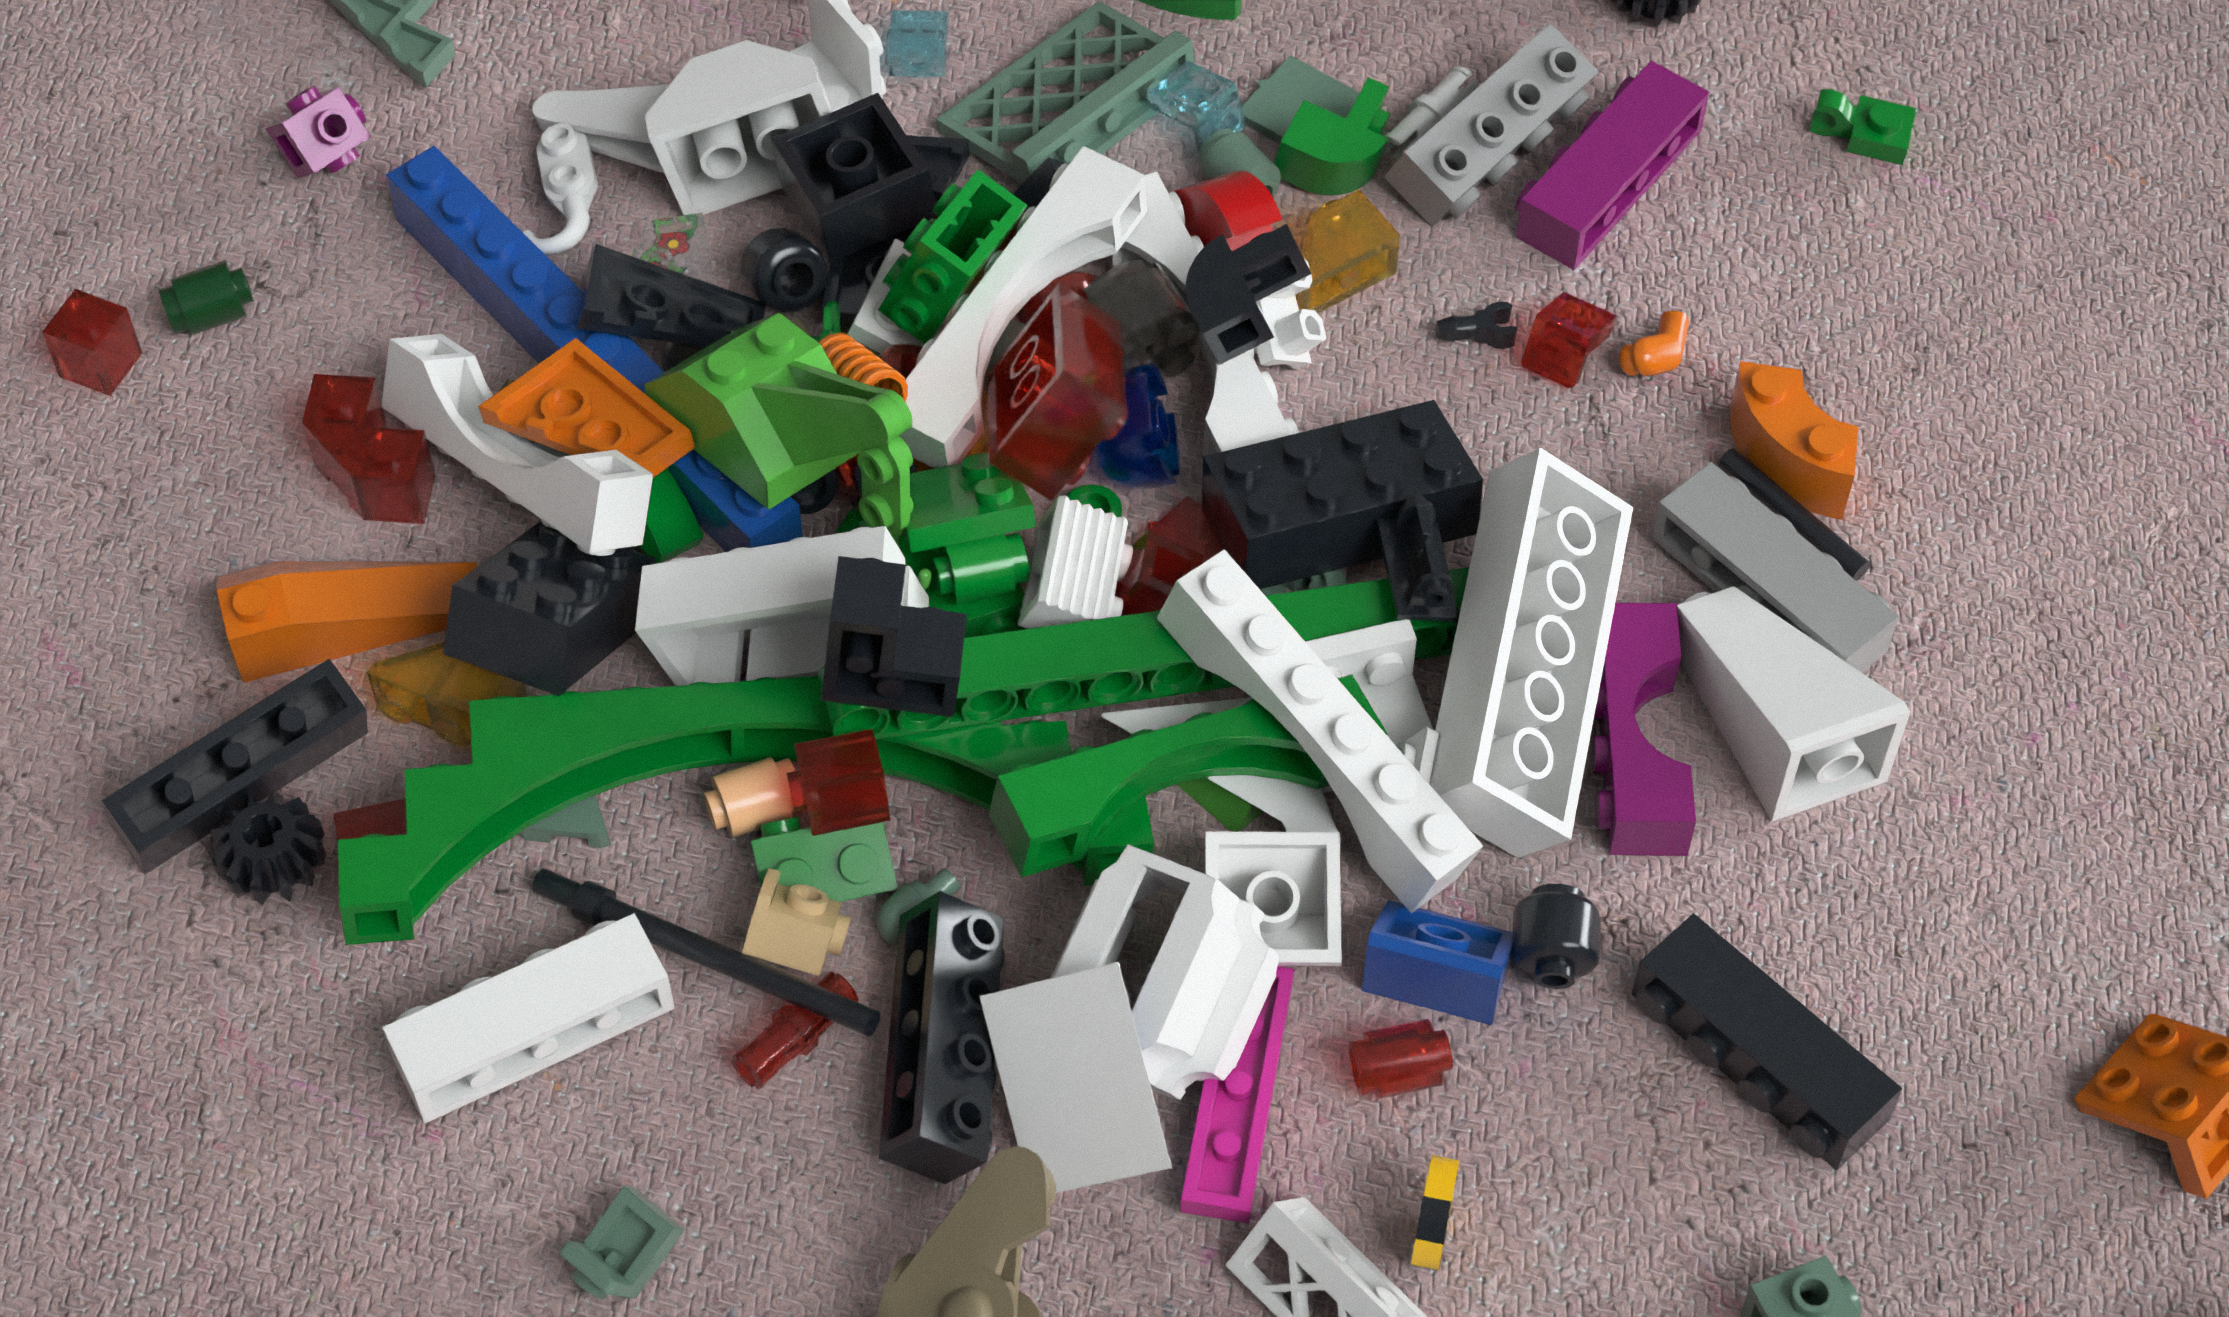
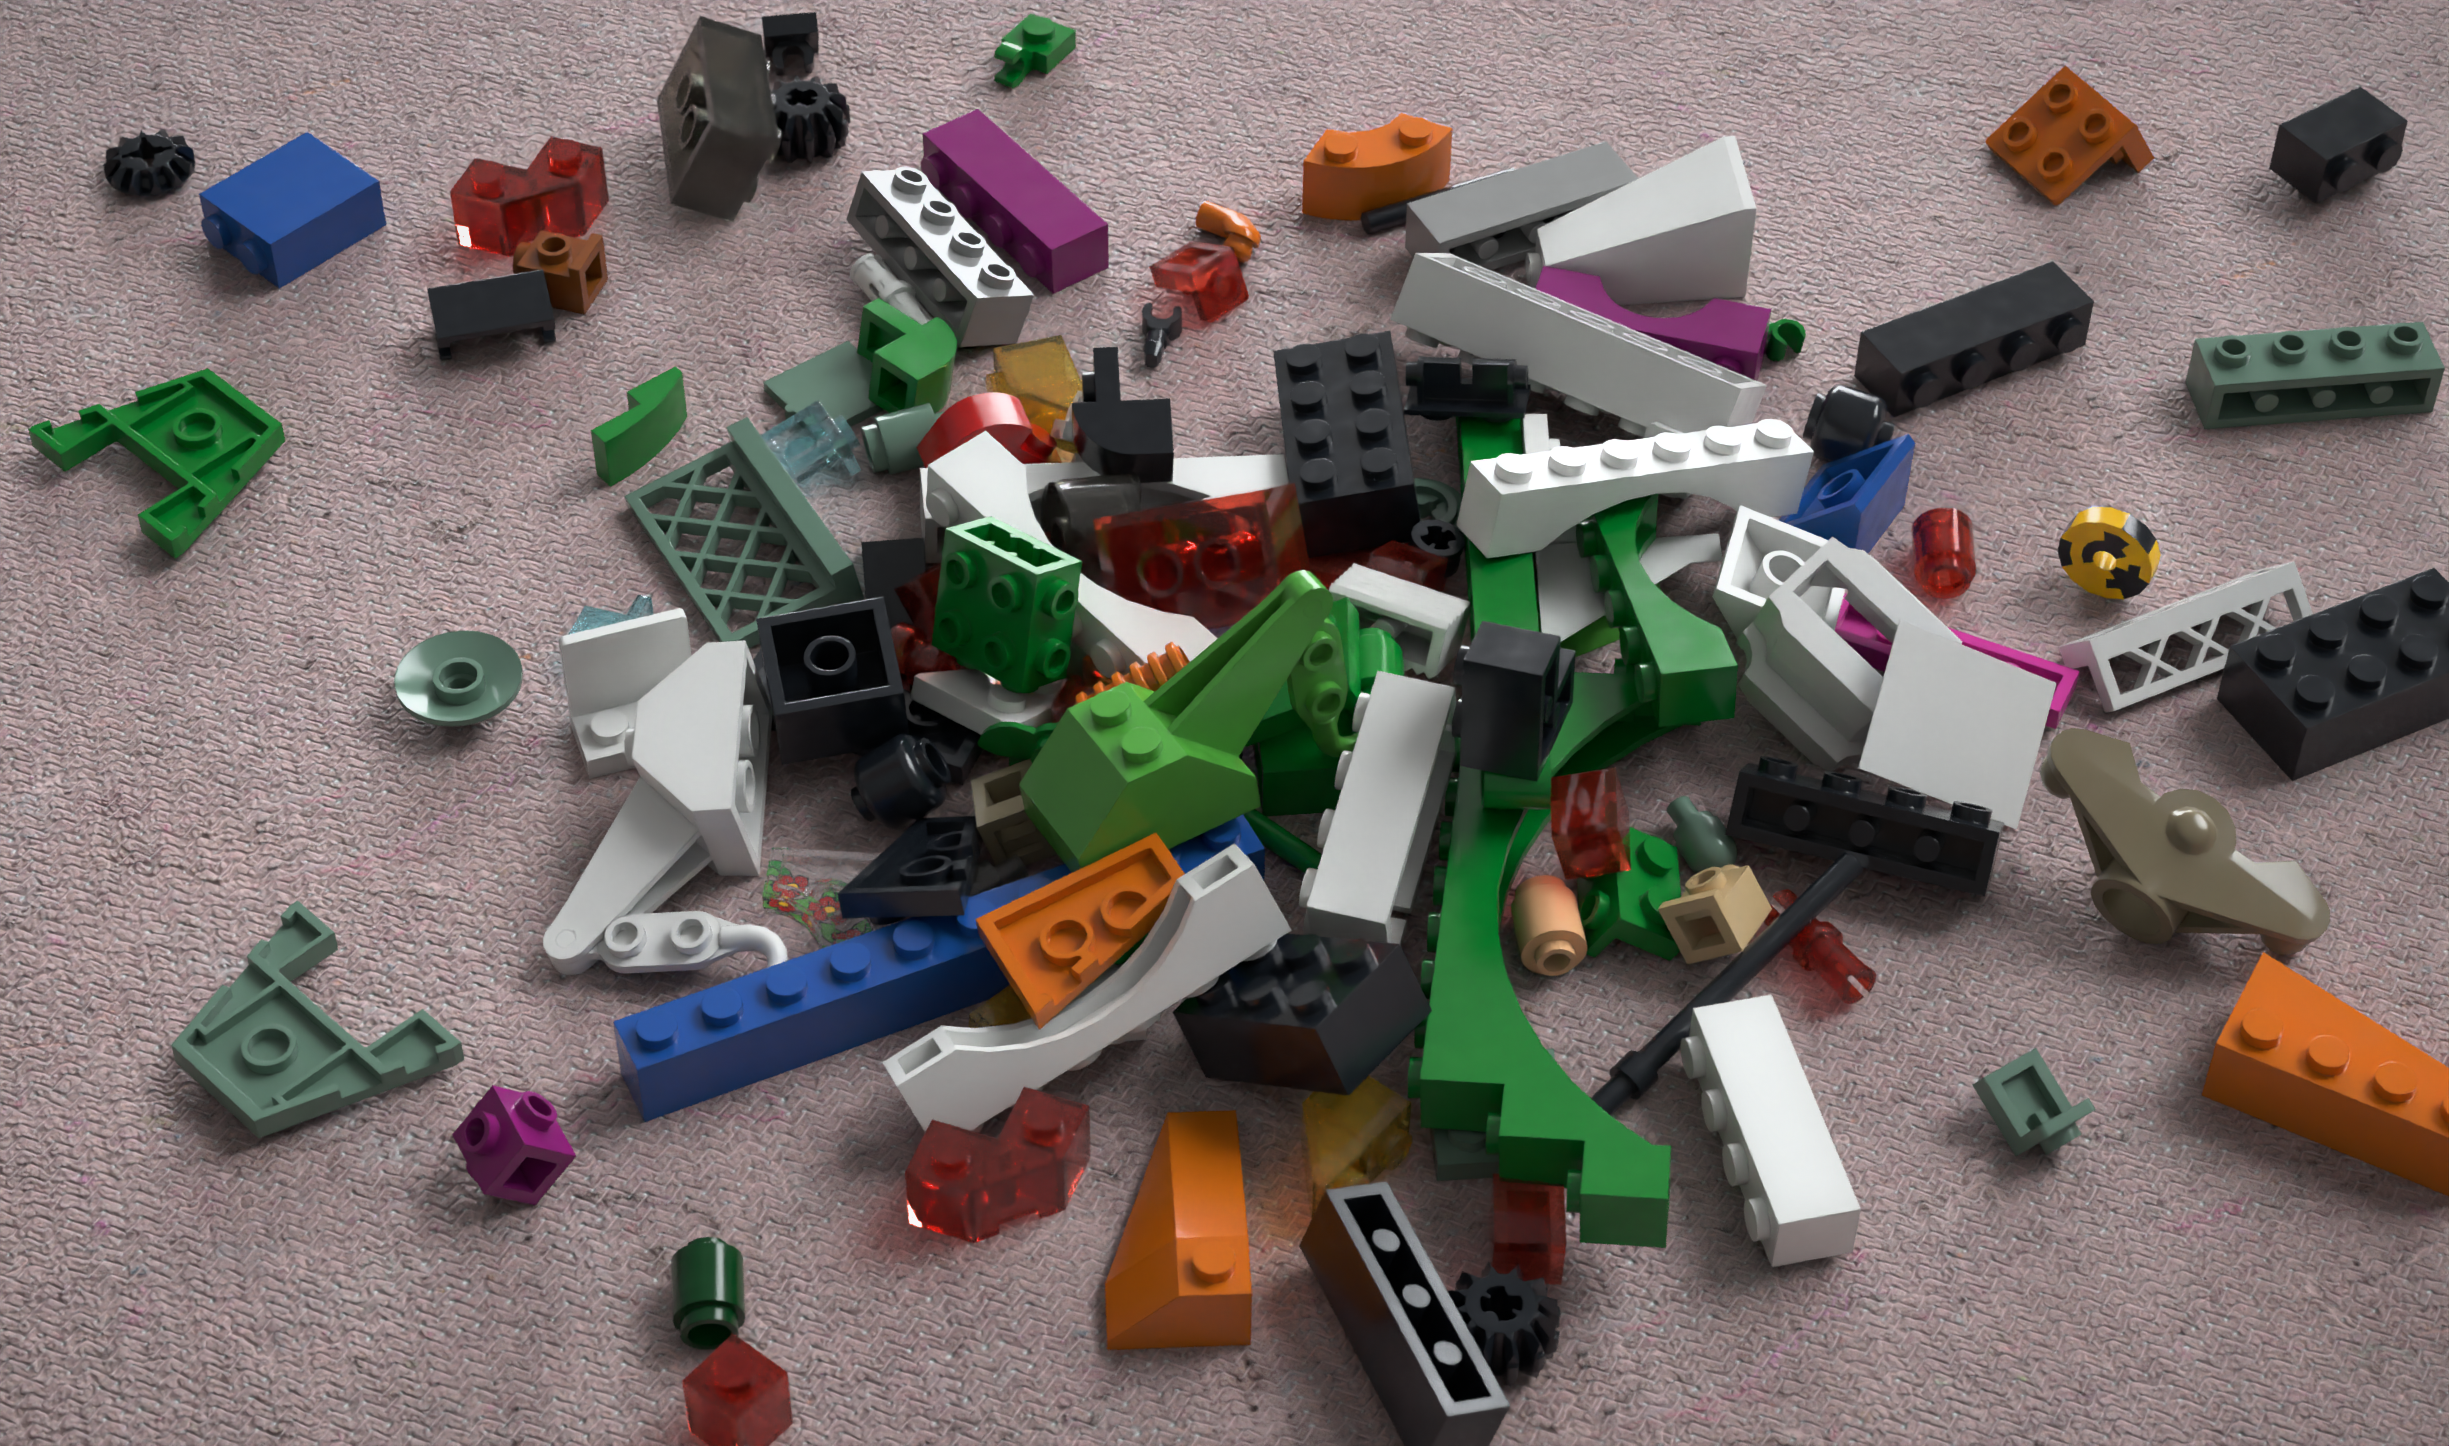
camera: 75 degrees left, 10 degrees down
none -> green hand [1766,319,1806,361]

